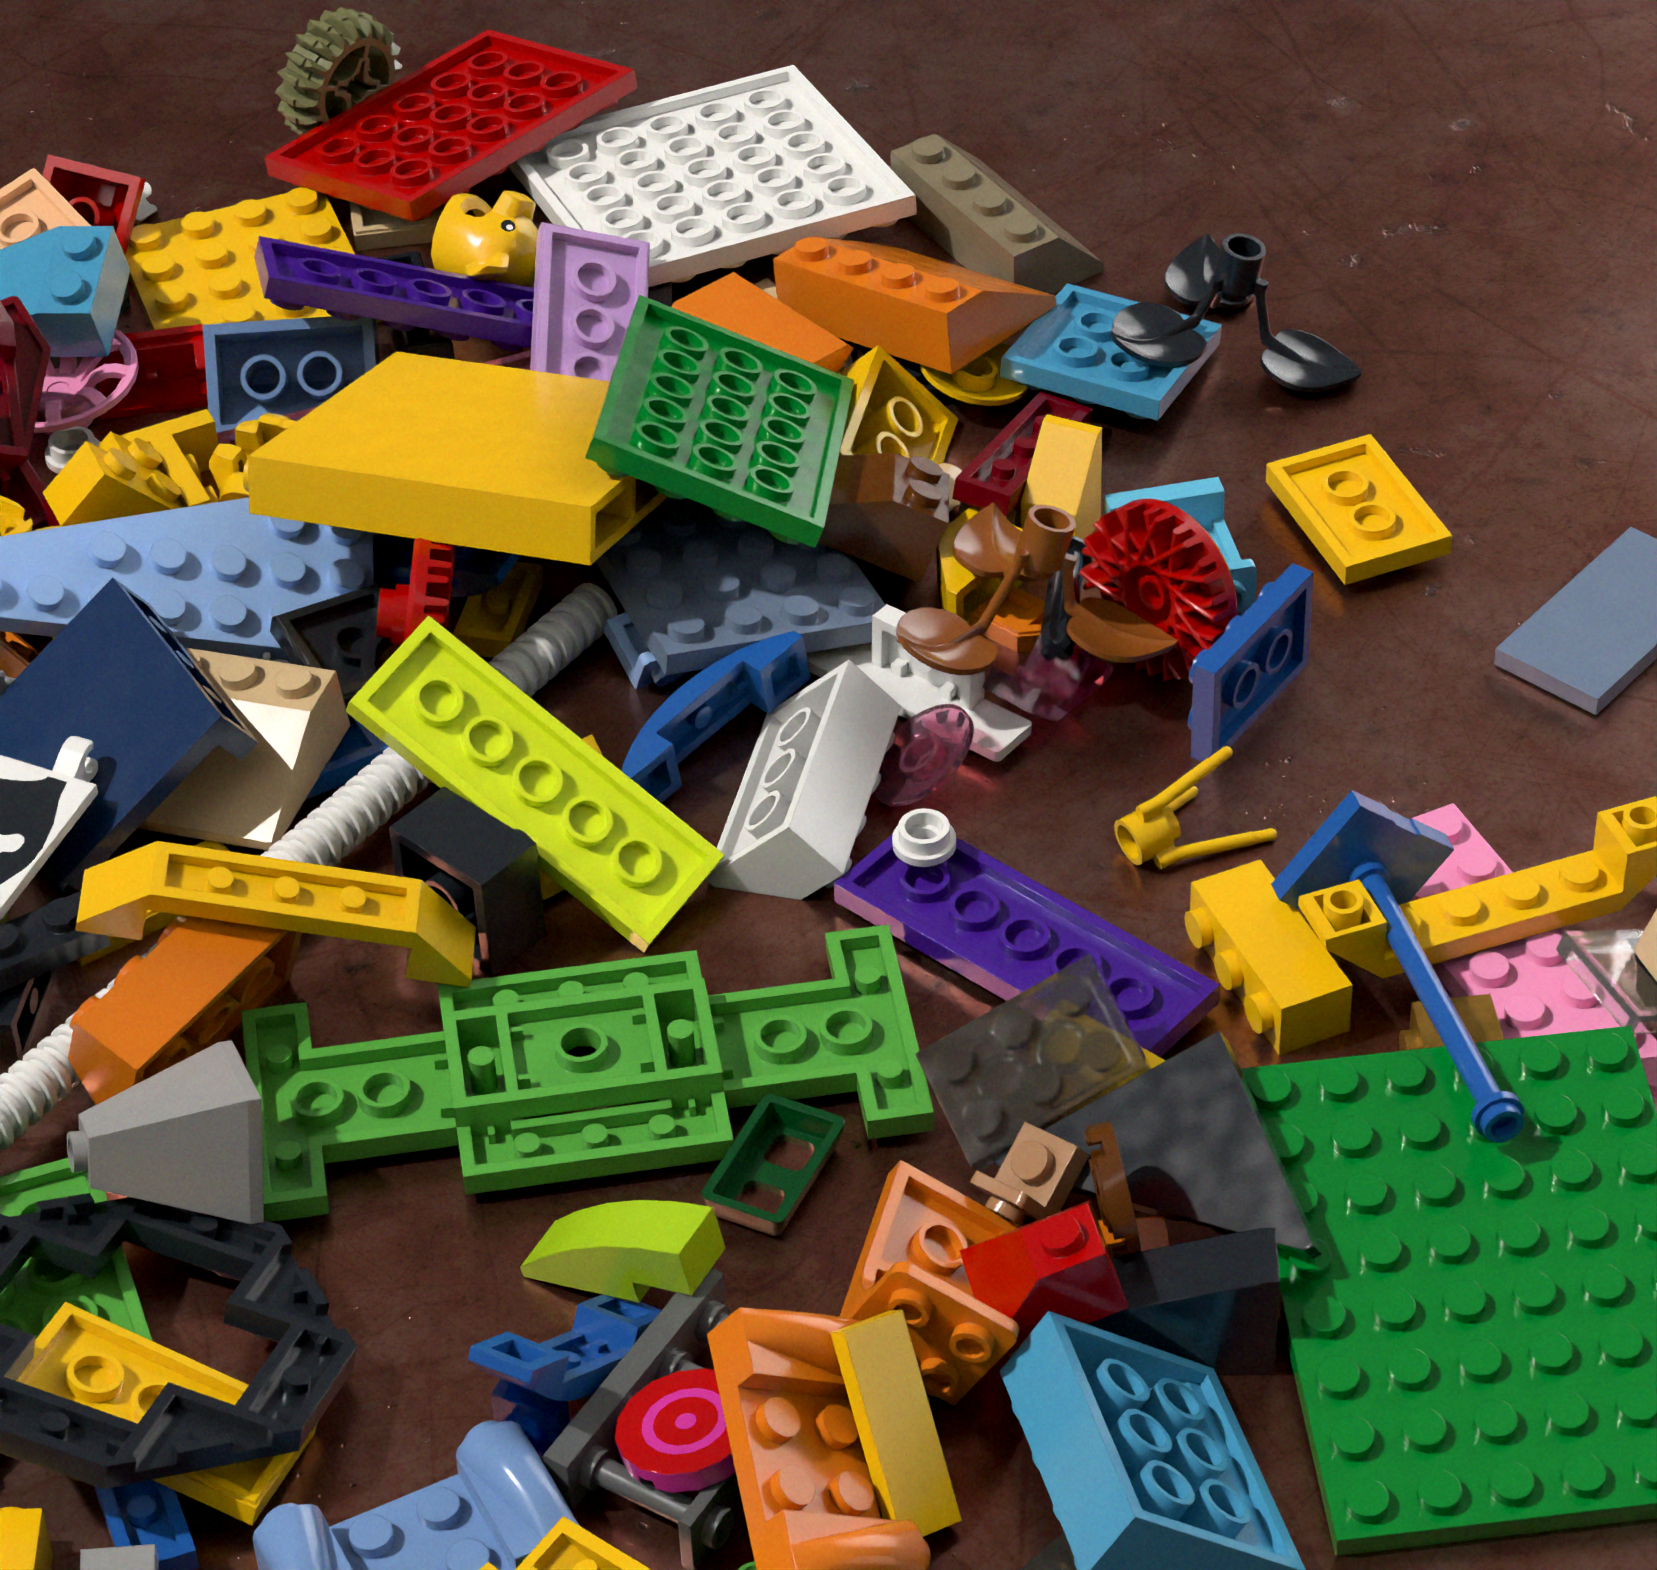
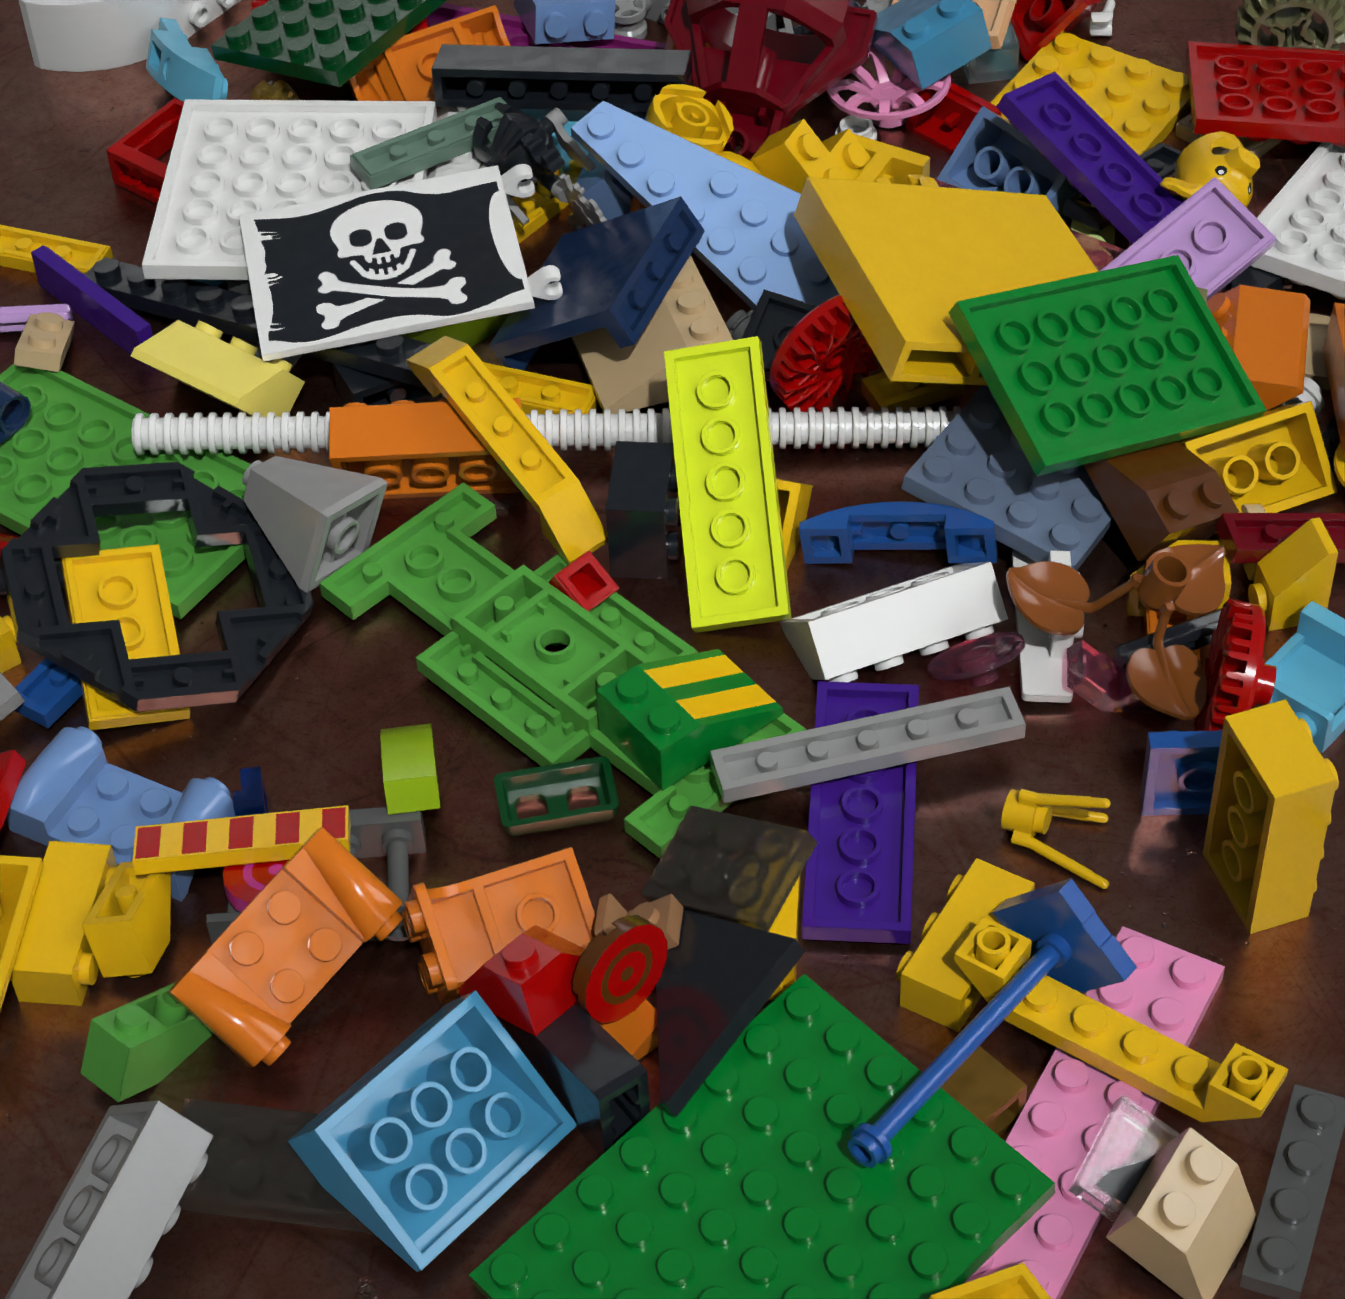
camera: 55 degrees right, 5 degrees up
blue slope [468,1294,662,1401] -> none
yellow tile [830,1310,962,1537] -> none
white plate [892,808,956,867] -> none
none -> yellow tile [132,805,351,875]
none -> red slope [548,551,620,612]
none -> green slope [596,649,783,791]
none -> light grey plate [710,687,1026,803]
none -> yellow brick [1203,699,1339,934]

